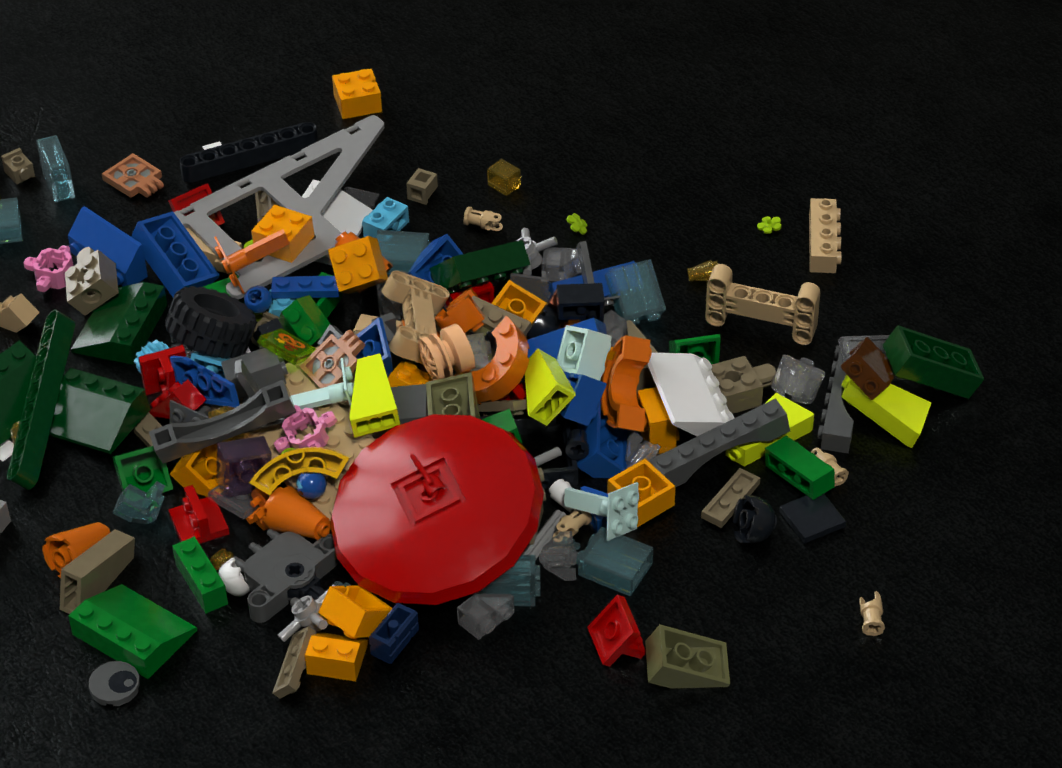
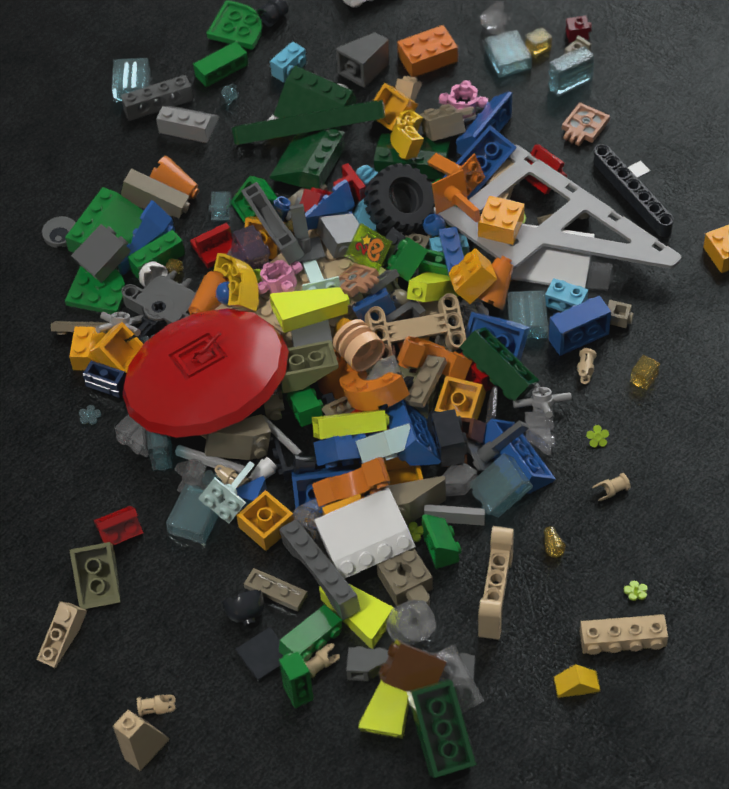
camera: 85 degrees right, 10 degrees up
none -> tan slope [37,602,87,668]
none -> green plate [65,266,125,314]
none -> dark grey brick [71,224,131,283]
none -> clear light blue plant [79,405,101,424]
none -> tan slope [113,710,169,771]
none -> blue wedge [118,200,175,275]
none -> green brick [279,651,314,708]
none -> light orange piece [373,83,419,131]
none -> yellow brick [390,109,424,159]
none -> neon yellow slope [407,272,459,302]
none -> light grey tile [424,505,485,525]
none -> orange piece [427,153,485,196]
none -> blue brick [549,296,611,356]
none -> yellow slope [554,664,600,698]
none -> tan piece [592,473,630,501]

